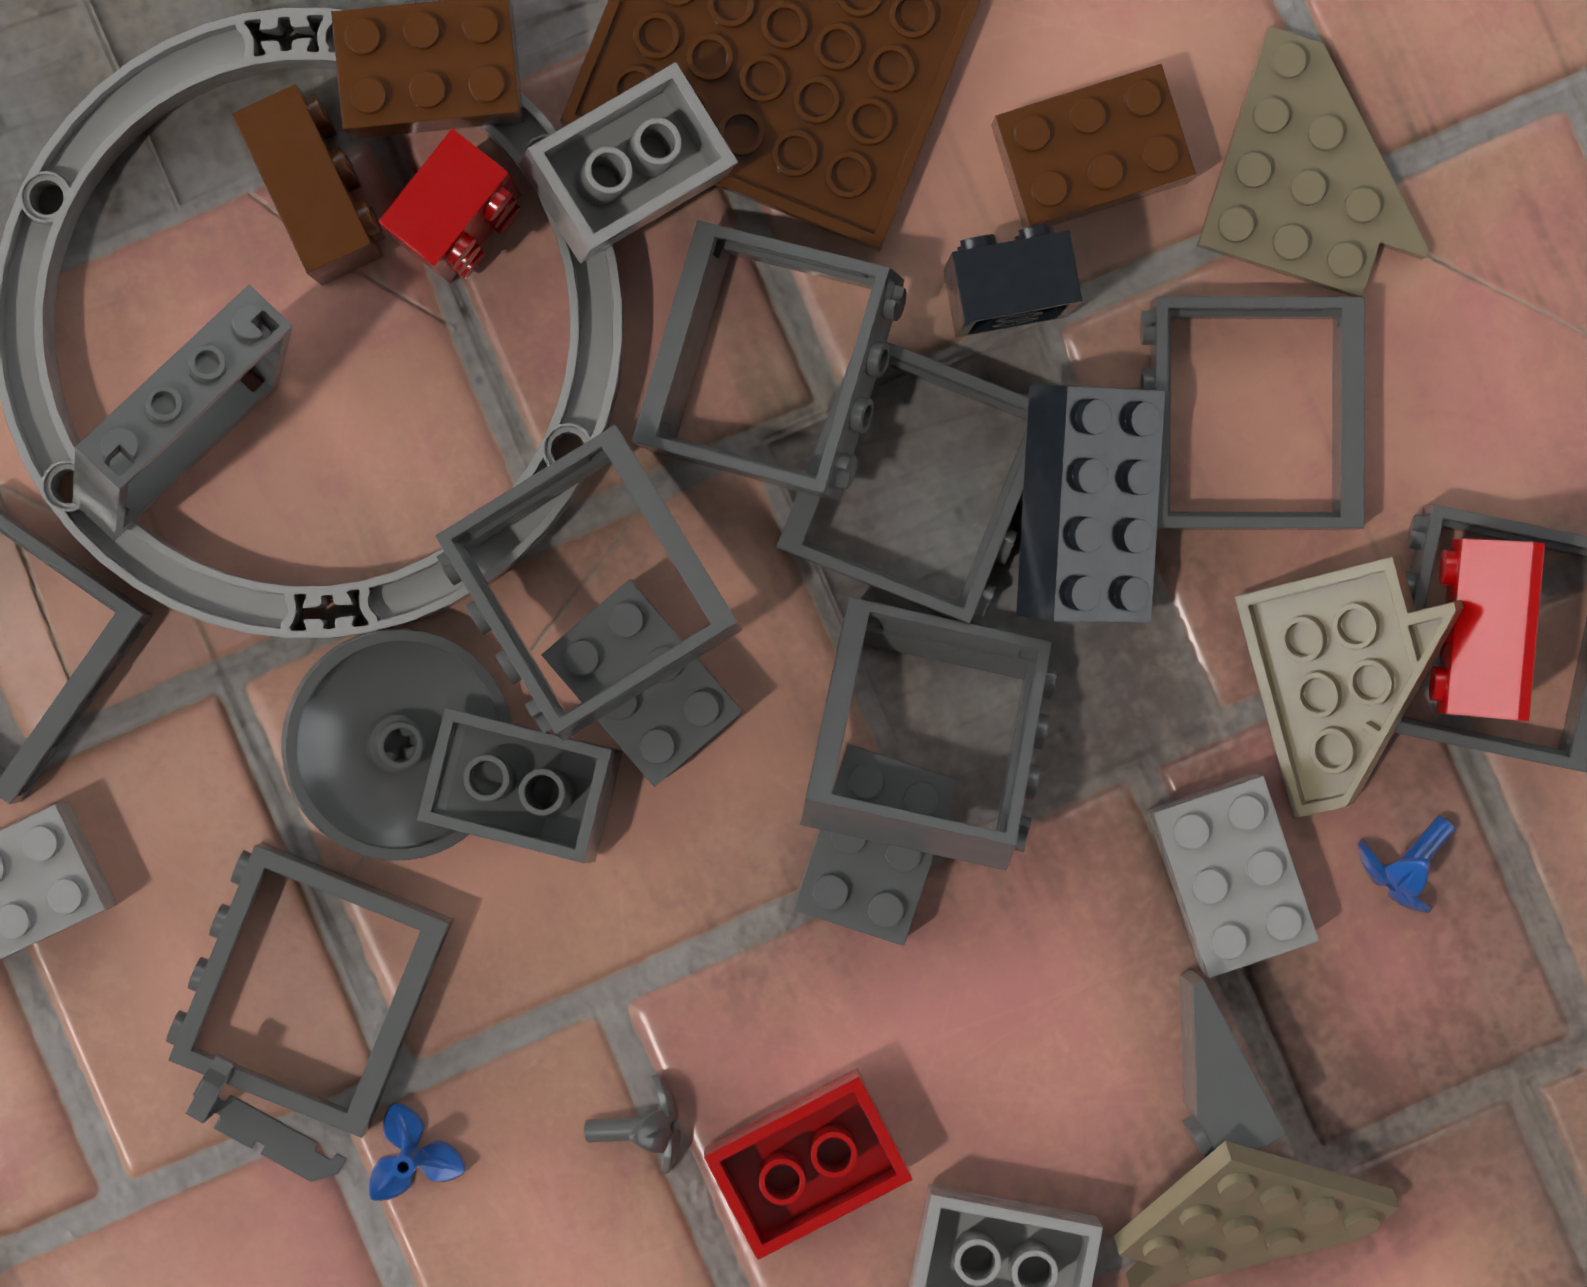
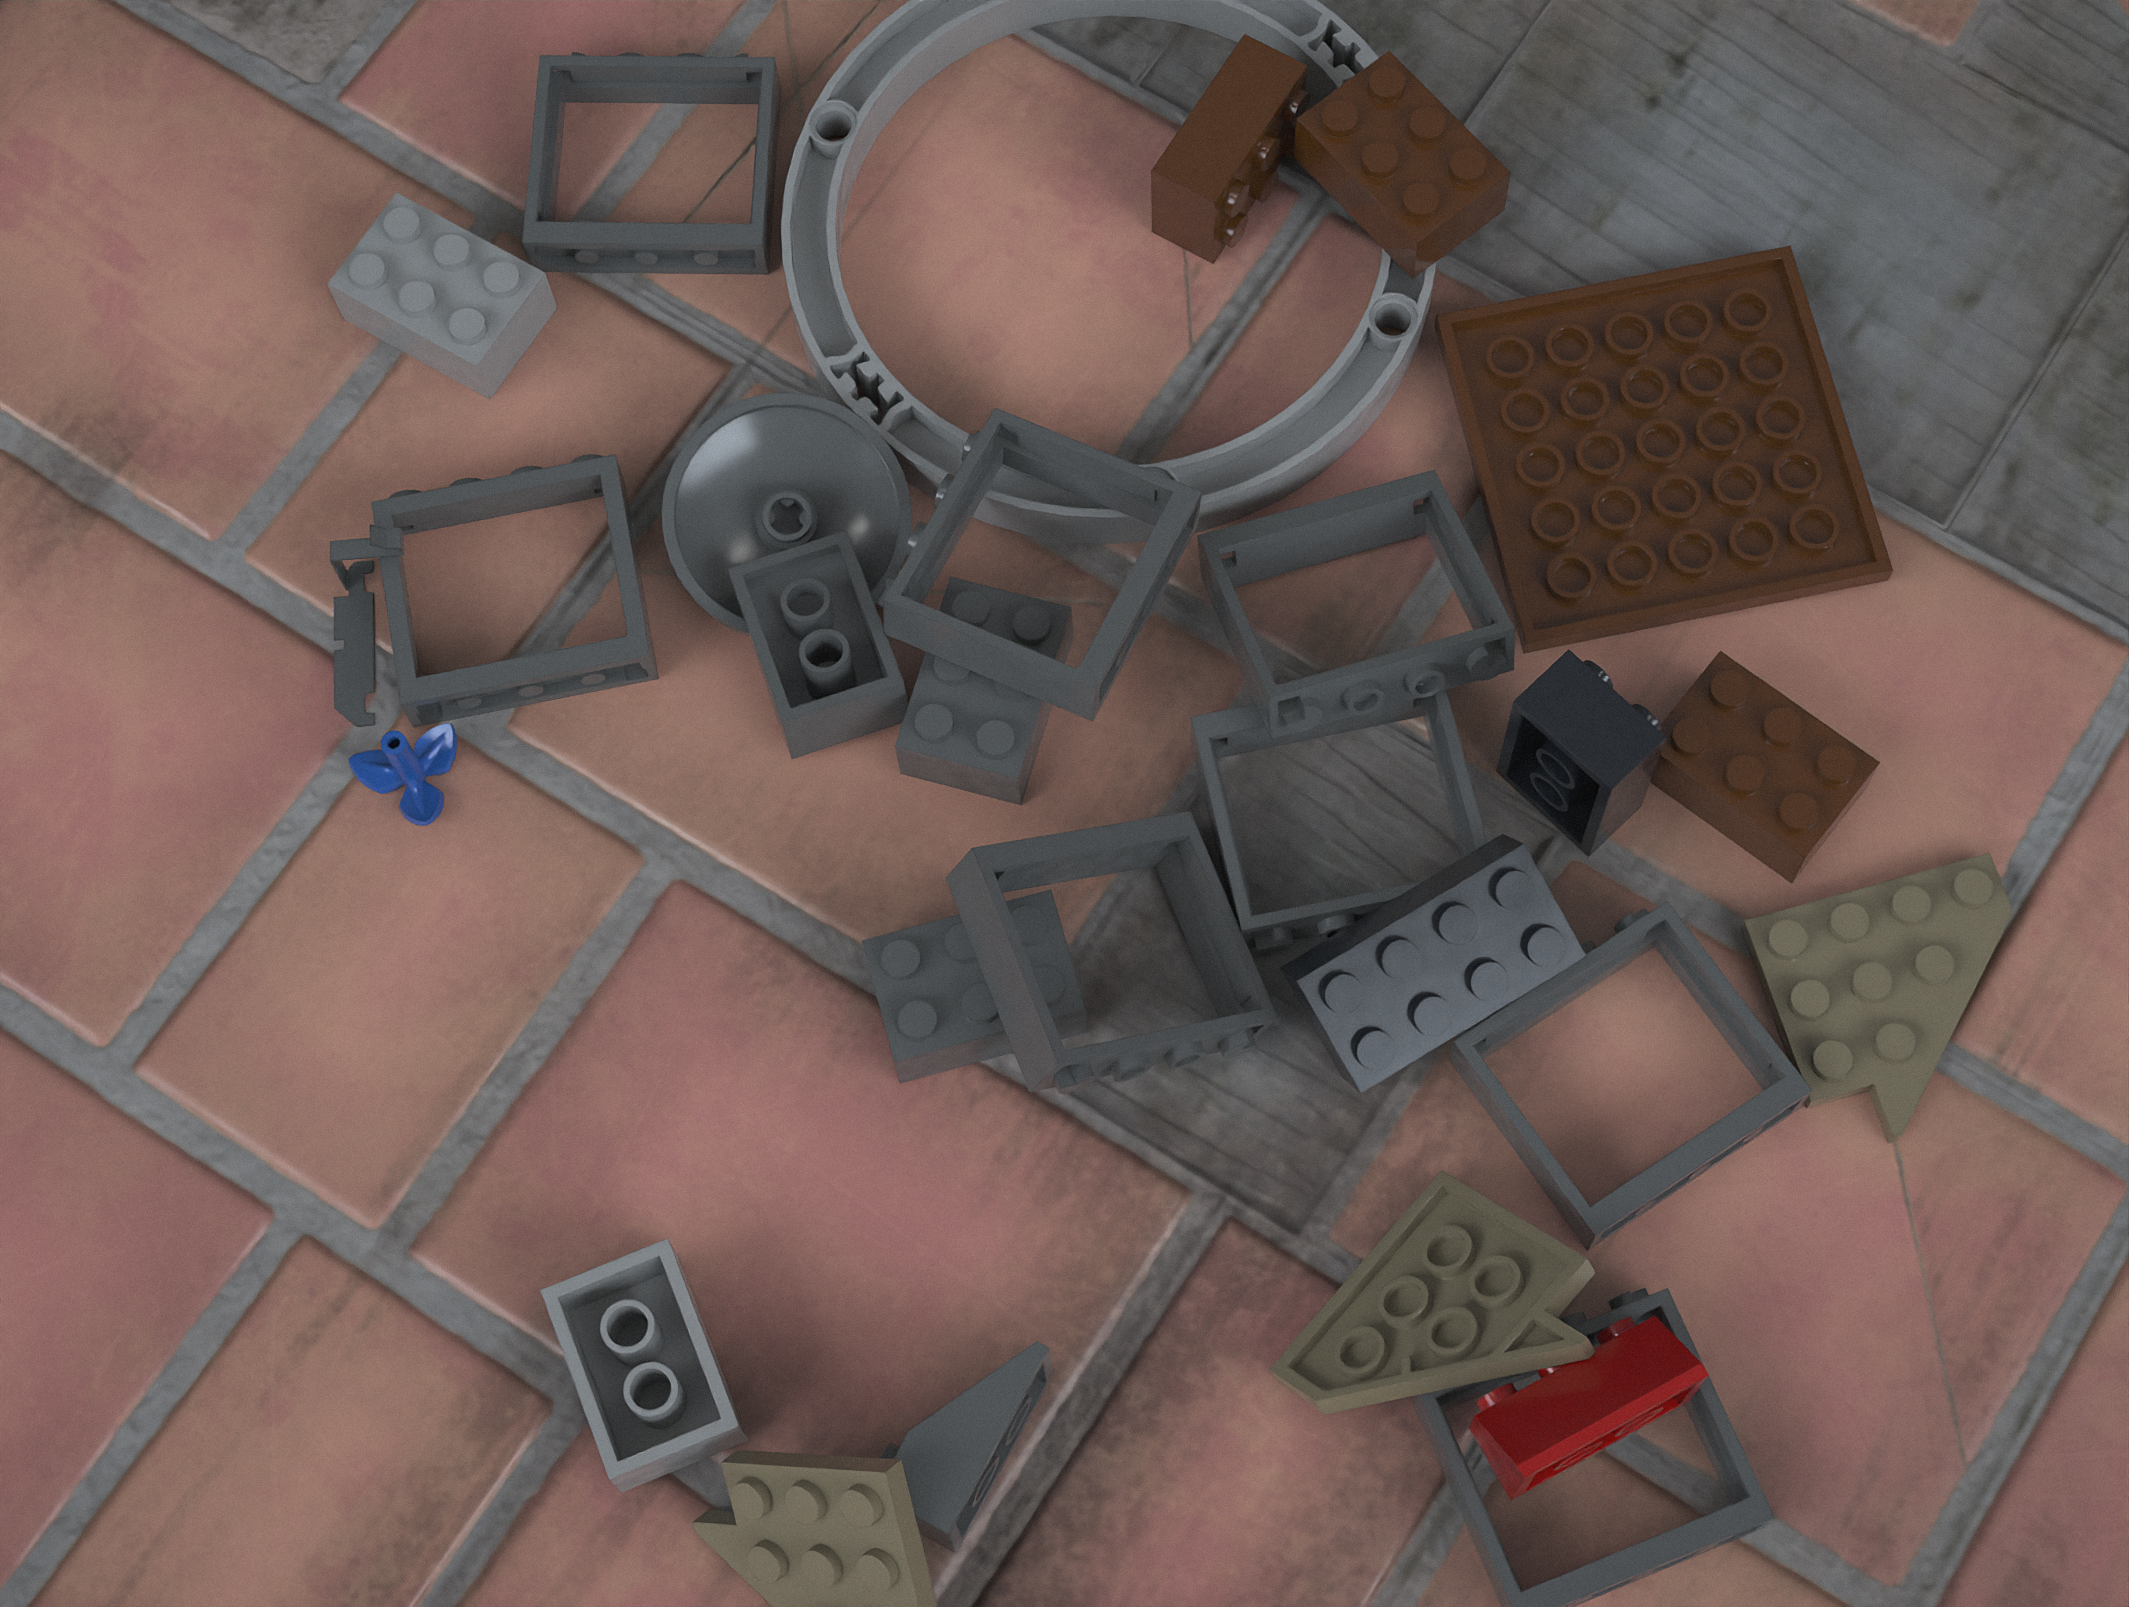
camera: 65 degrees right, 20 degrees down
dark grey window [72,284,293,542] -> none
red brick [378,128,521,284] -> none
light grey brick [518,62,738,264] -> none
dark grey plant [584,1074,681,1174] -> none
red brick [704,1068,913,1261] -> none
light grey brick [1147,774,1319,978] -> none
blue plant [1358,816,1455,913] -> none

